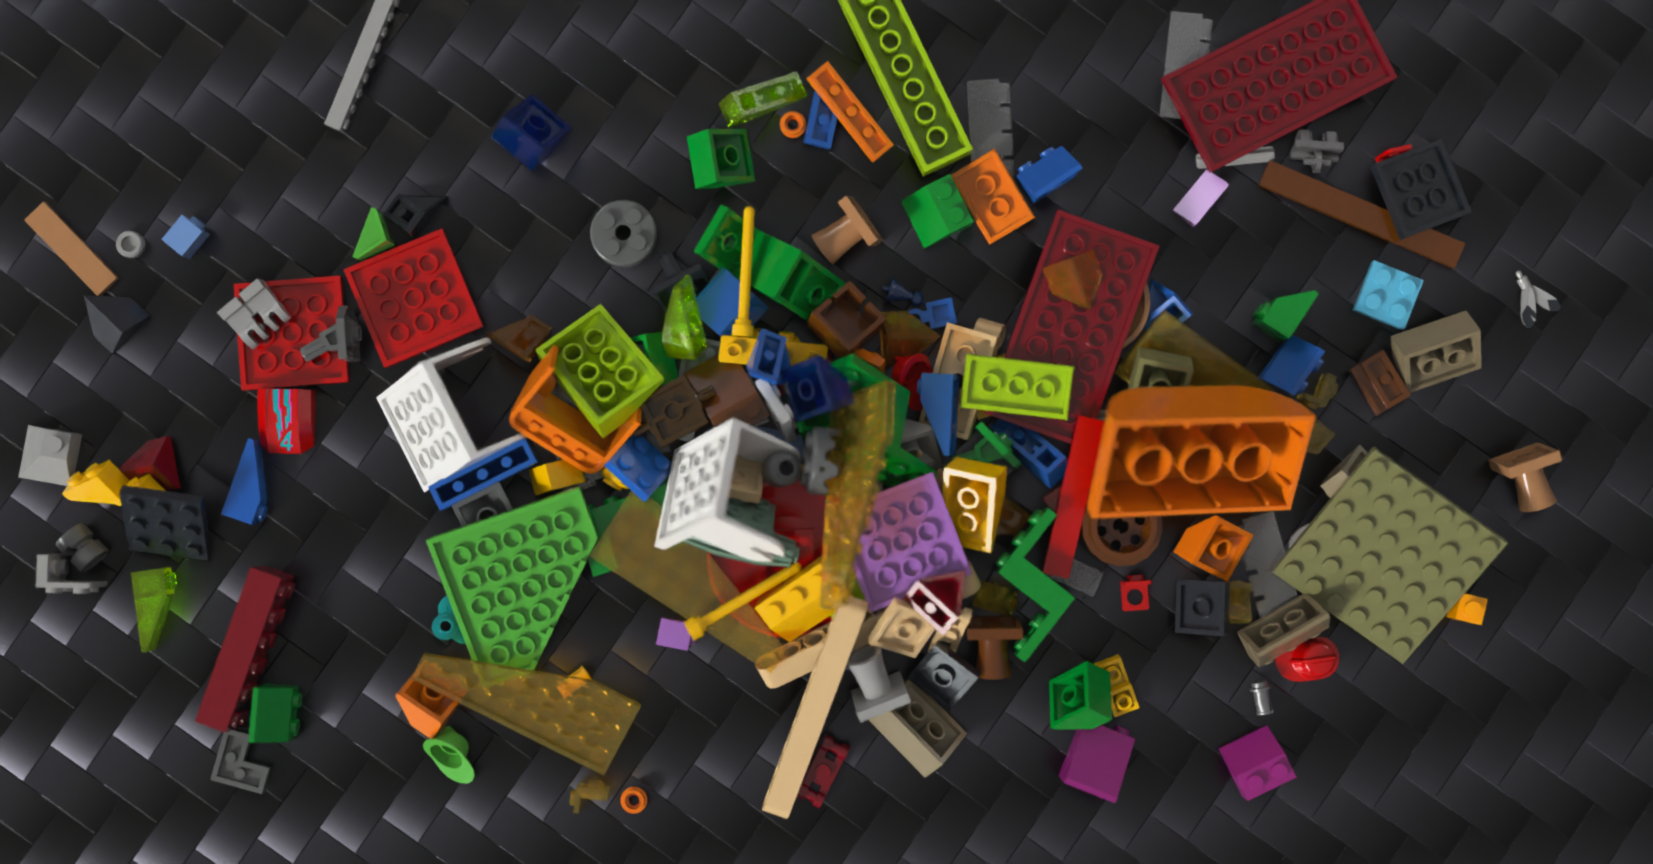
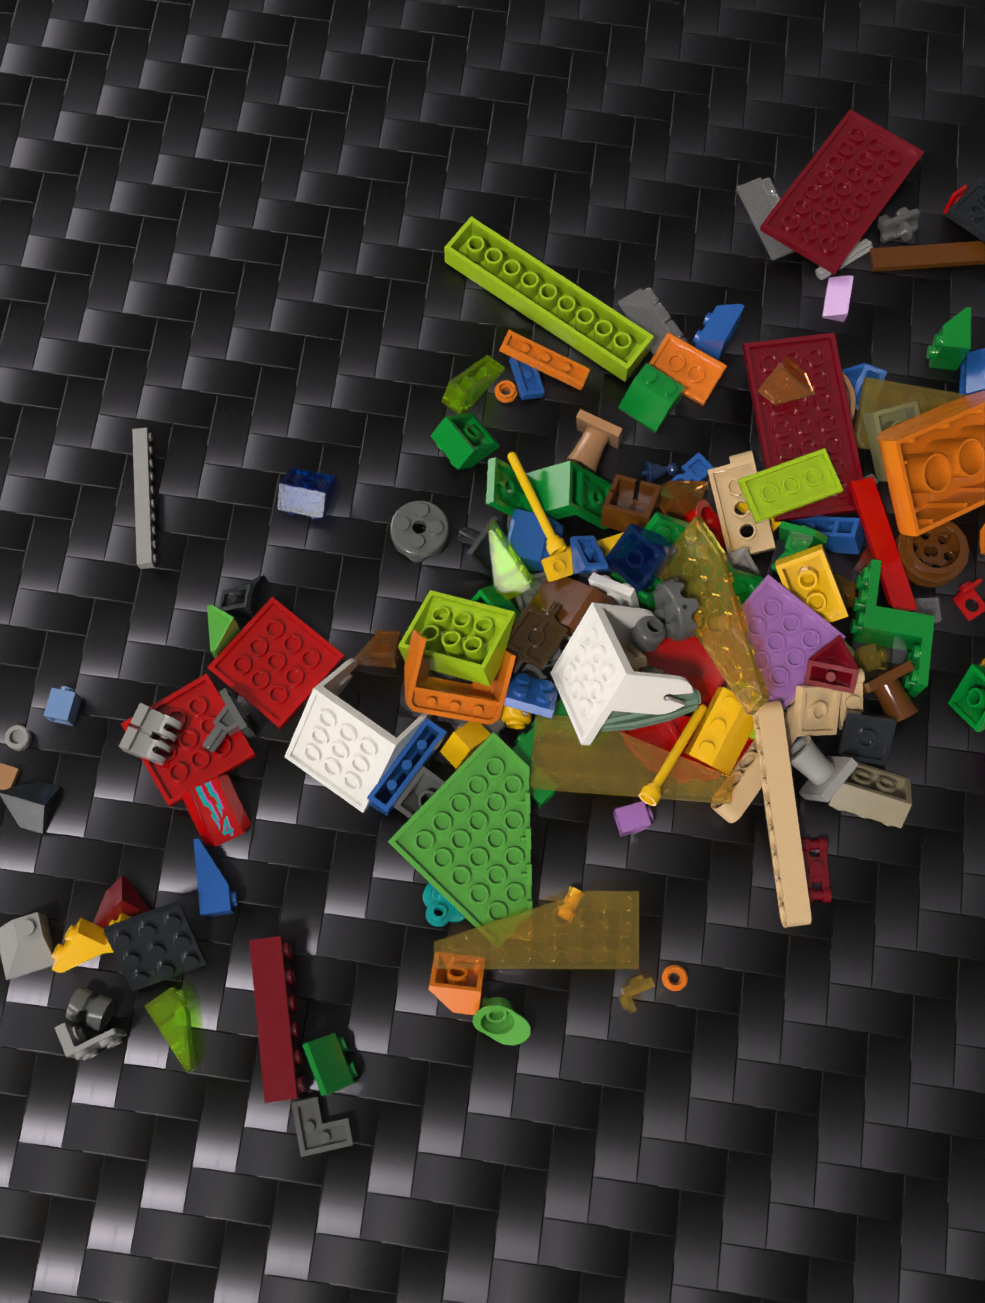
camera: 25 degrees left, 15 degrees down
blue slope [917,373,960,456] -> none

